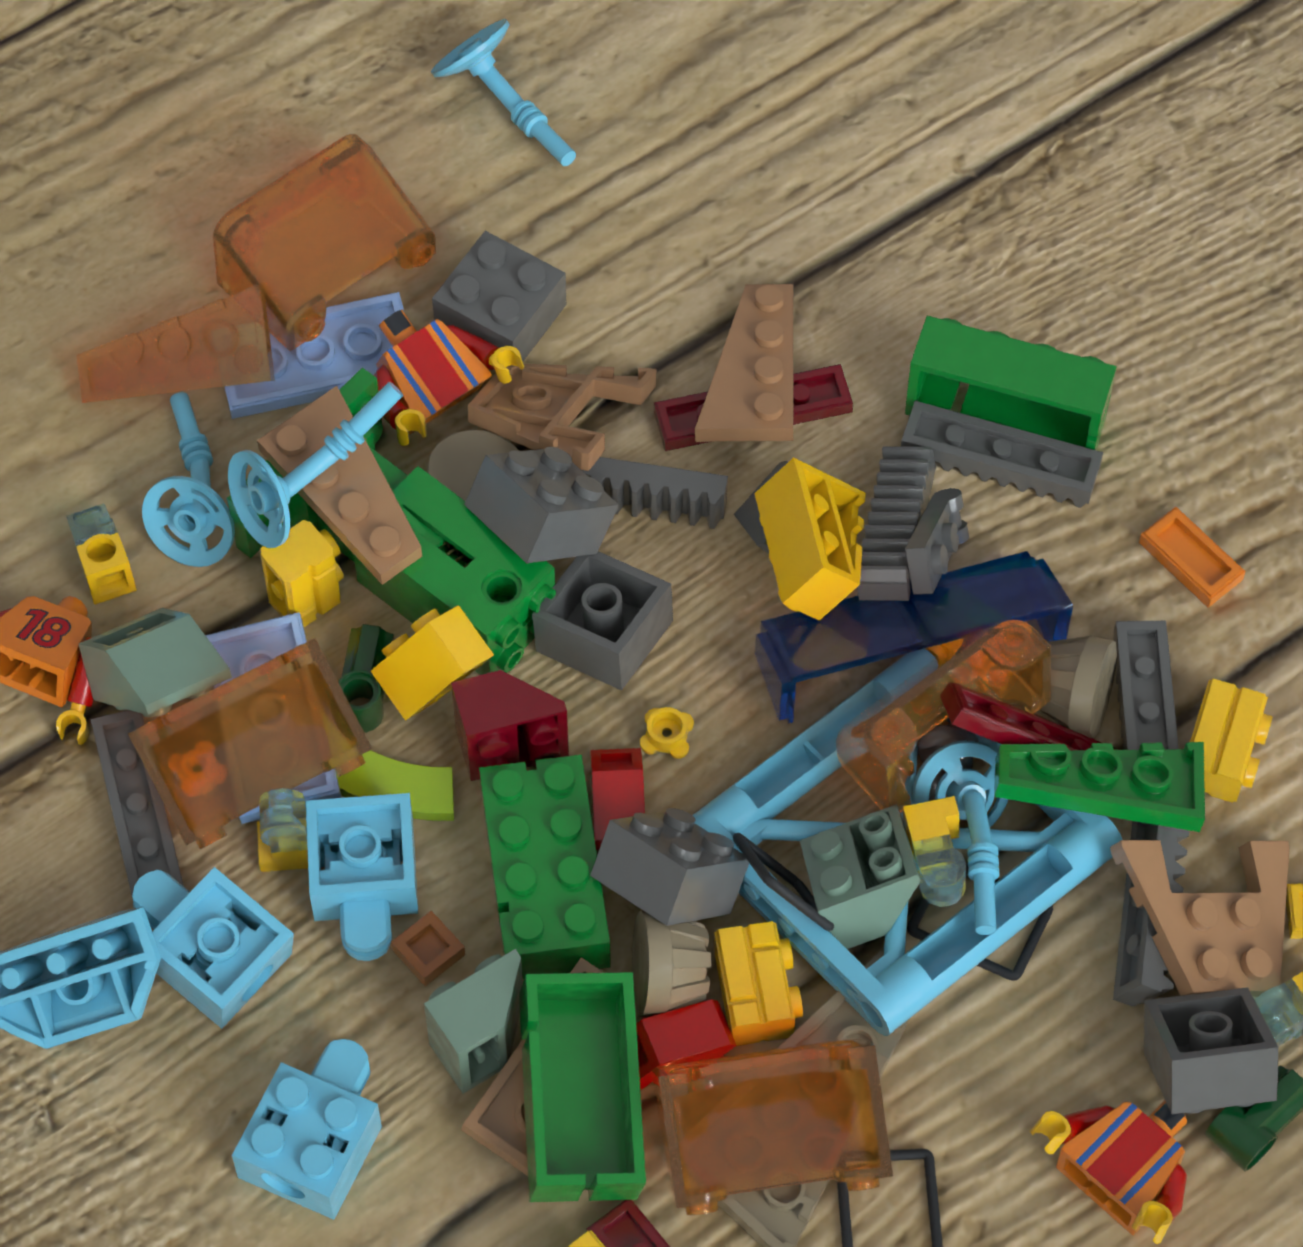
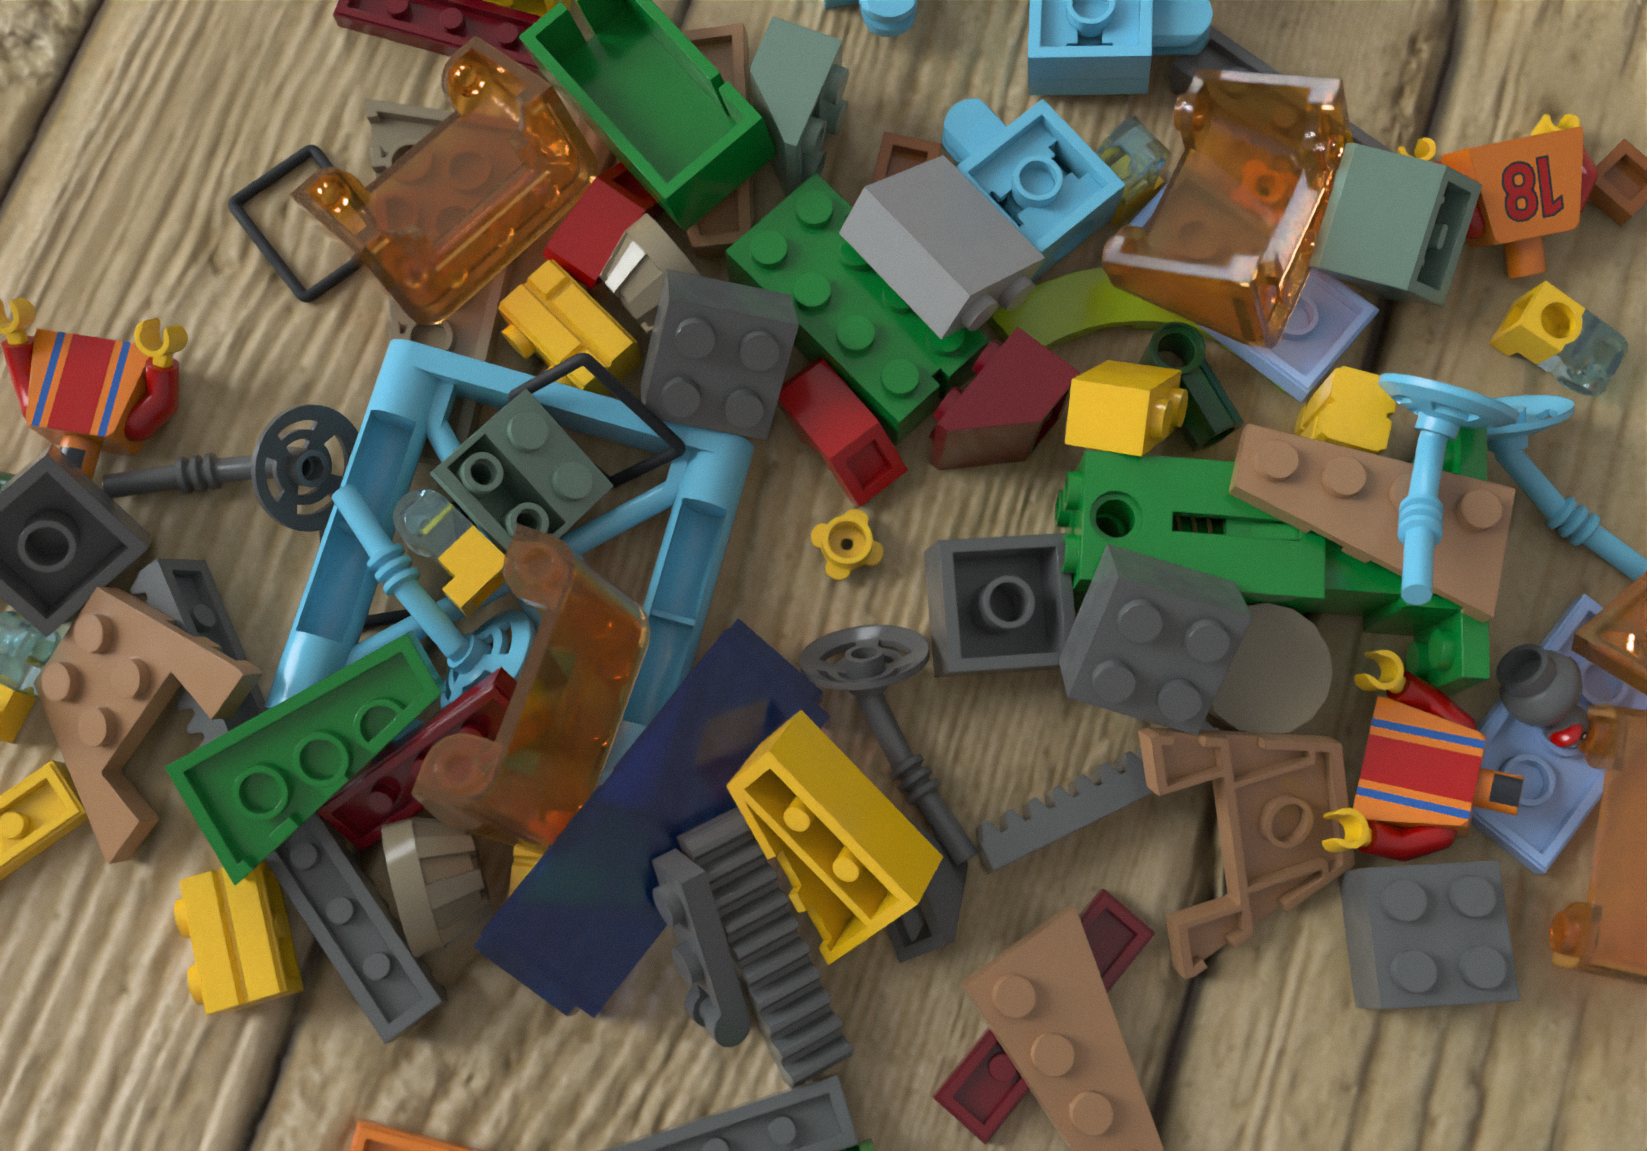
camera: 145 degrees right, 15 degrees up
none -> dark grey dish [102,404,358,532]
none -> dark grey dish [799,625,979,867]
none -> light grey brick [839,155,1045,339]
none -> dark grey animal [1496,644,1591,748]

